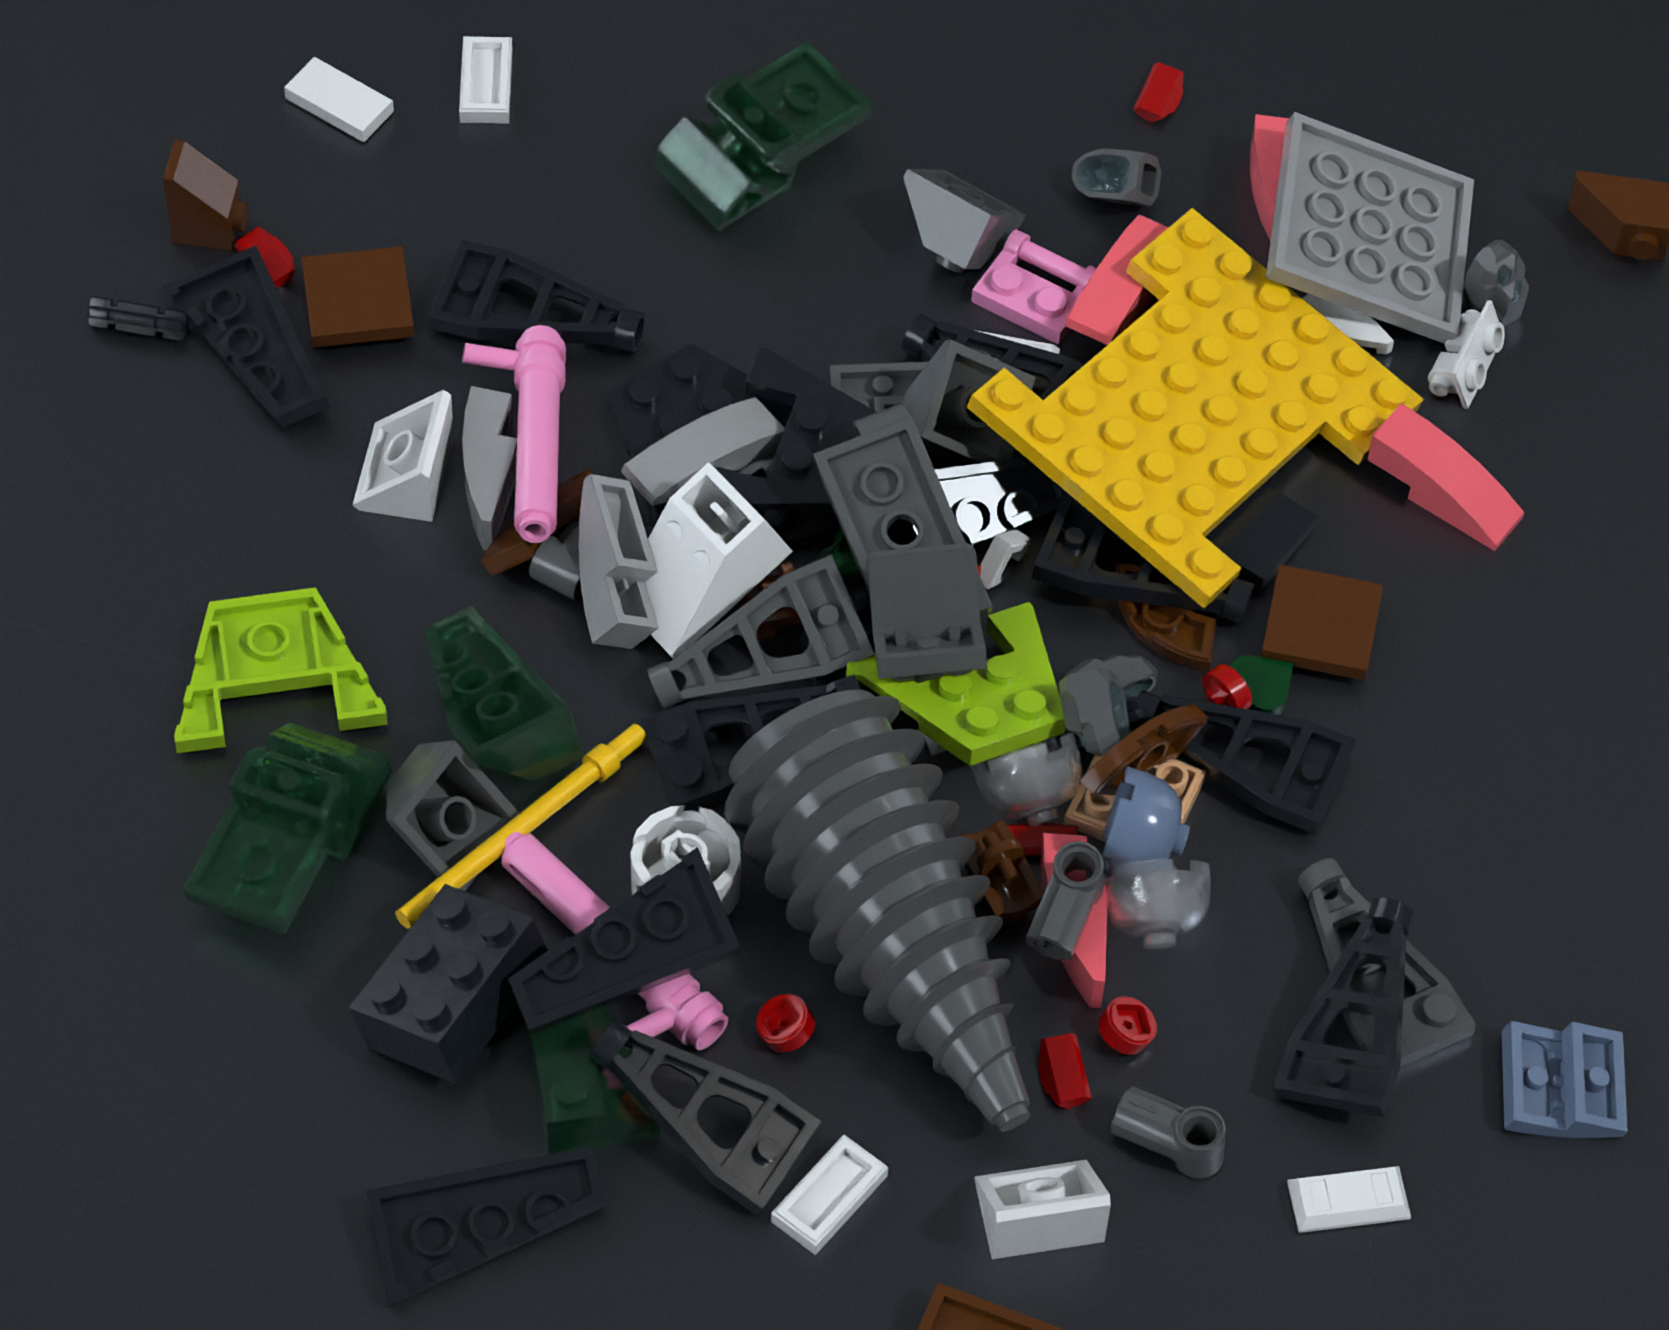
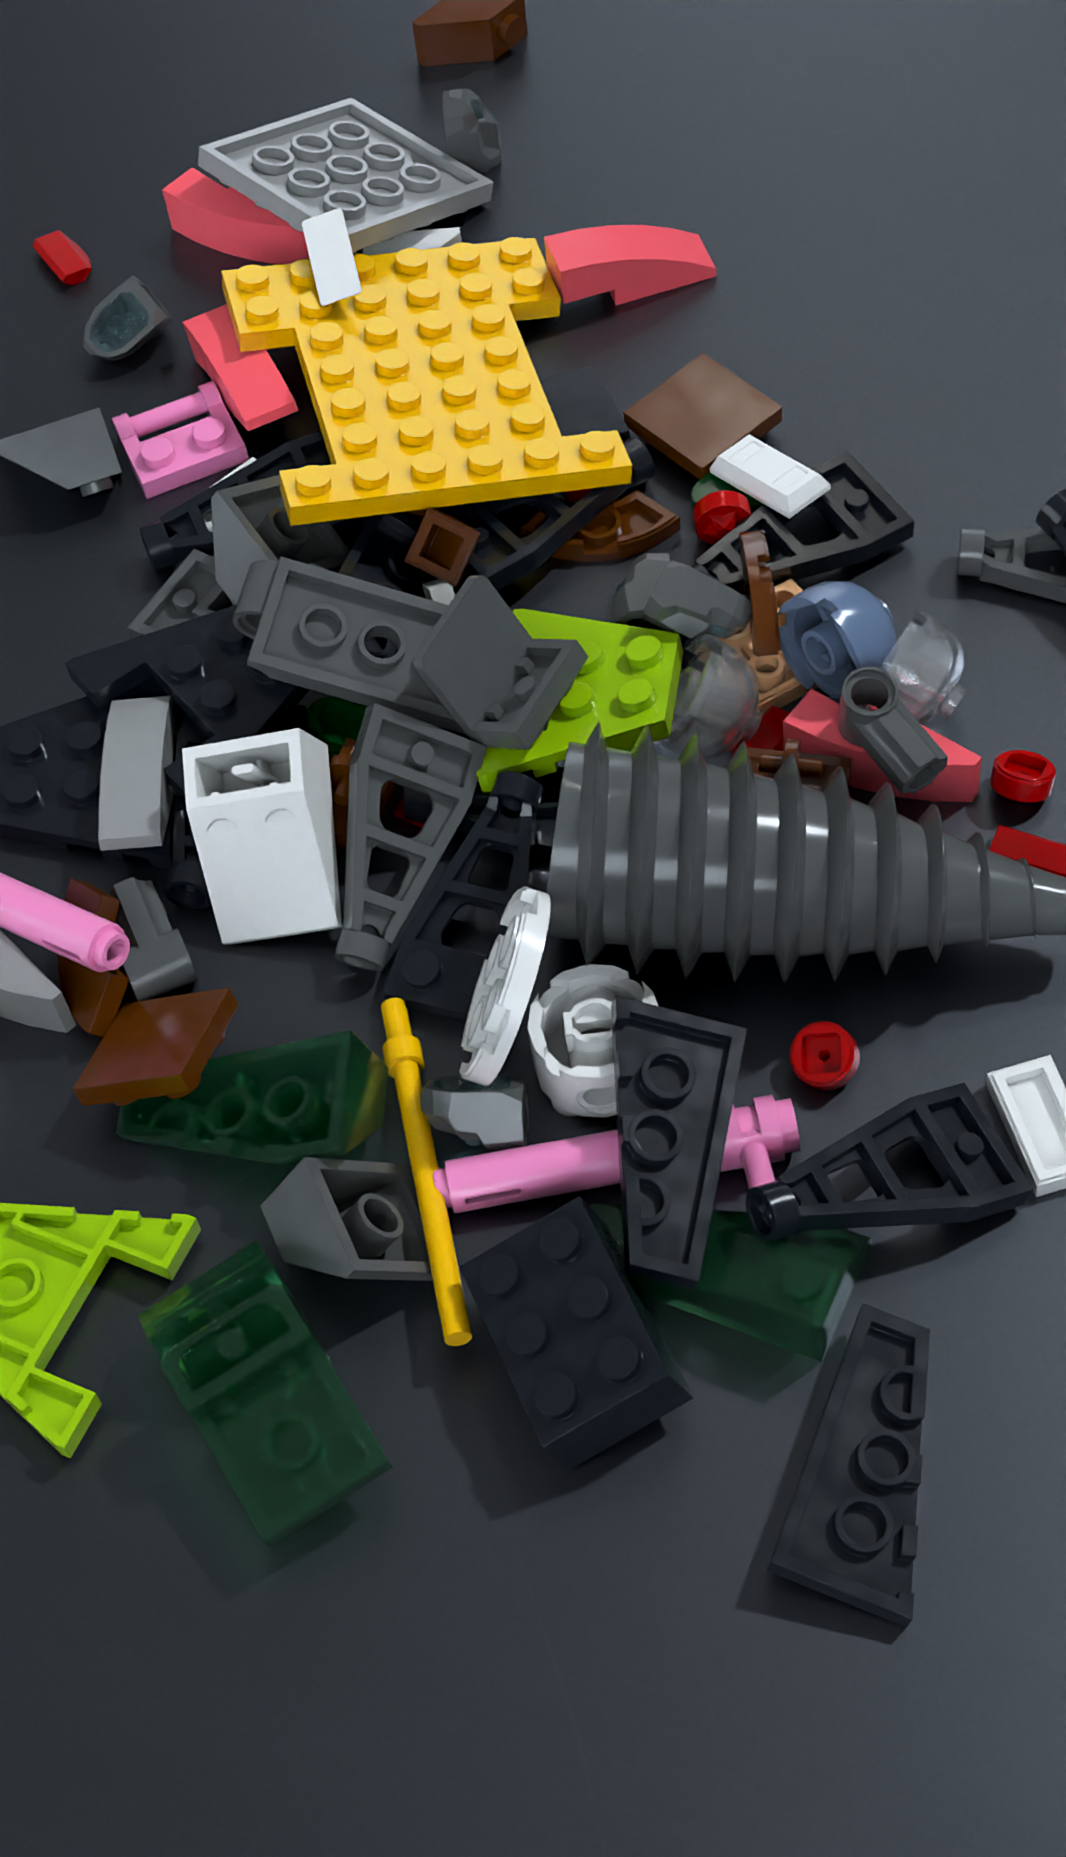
camera: 45 degrees left, 0 degrees up
light grey slope [578,474,658,649] -> none
white hinge [1428,300,1505,409] -> none
none -> reddish brown tile [72,988,239,1106]
none -> white sticker [302,208,362,306]
none -> reddish brown slope [404,508,482,587]
none -> rock [420,1073,530,1152]
none -> white tile [459,886,551,1086]
none -> white tile [710,435,831,519]

